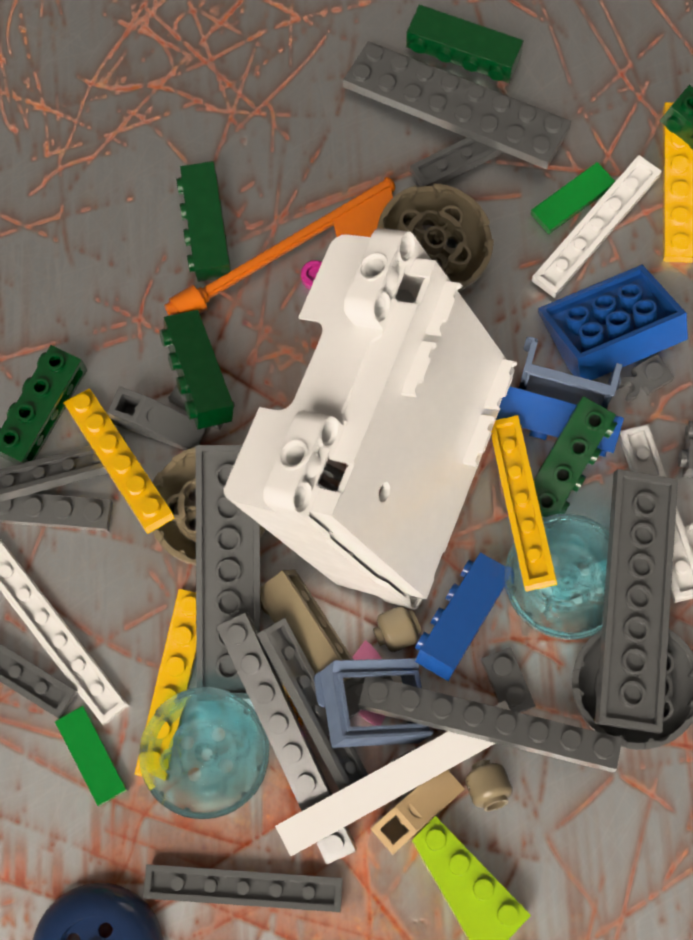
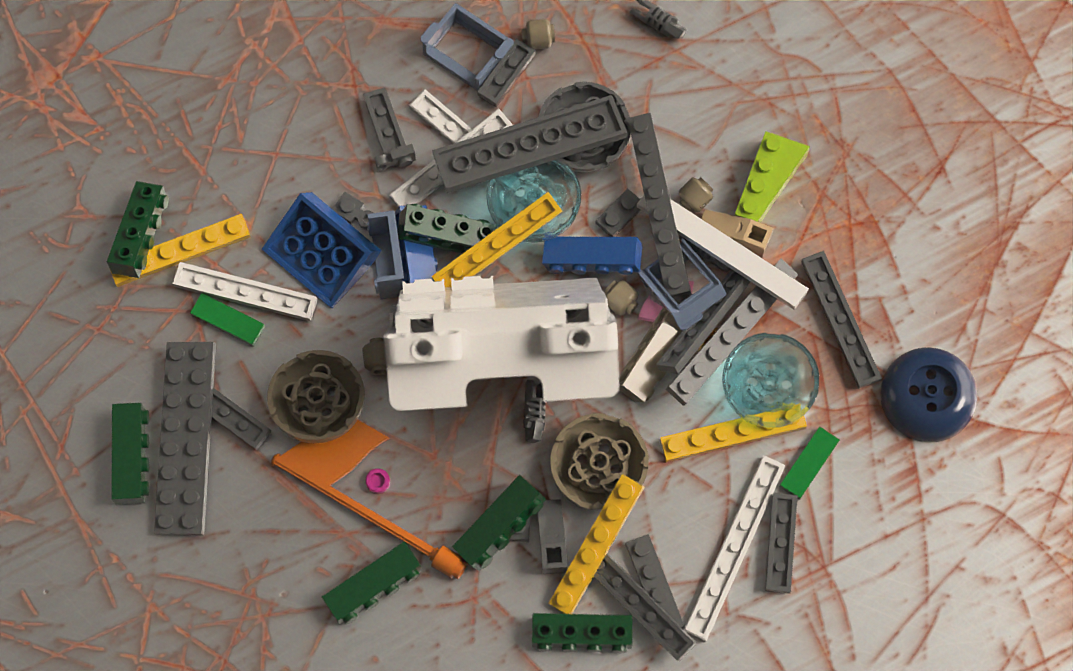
camera: 120 degrees left, 0 degrees up
dark grey plate [195,445,260,700] -> none

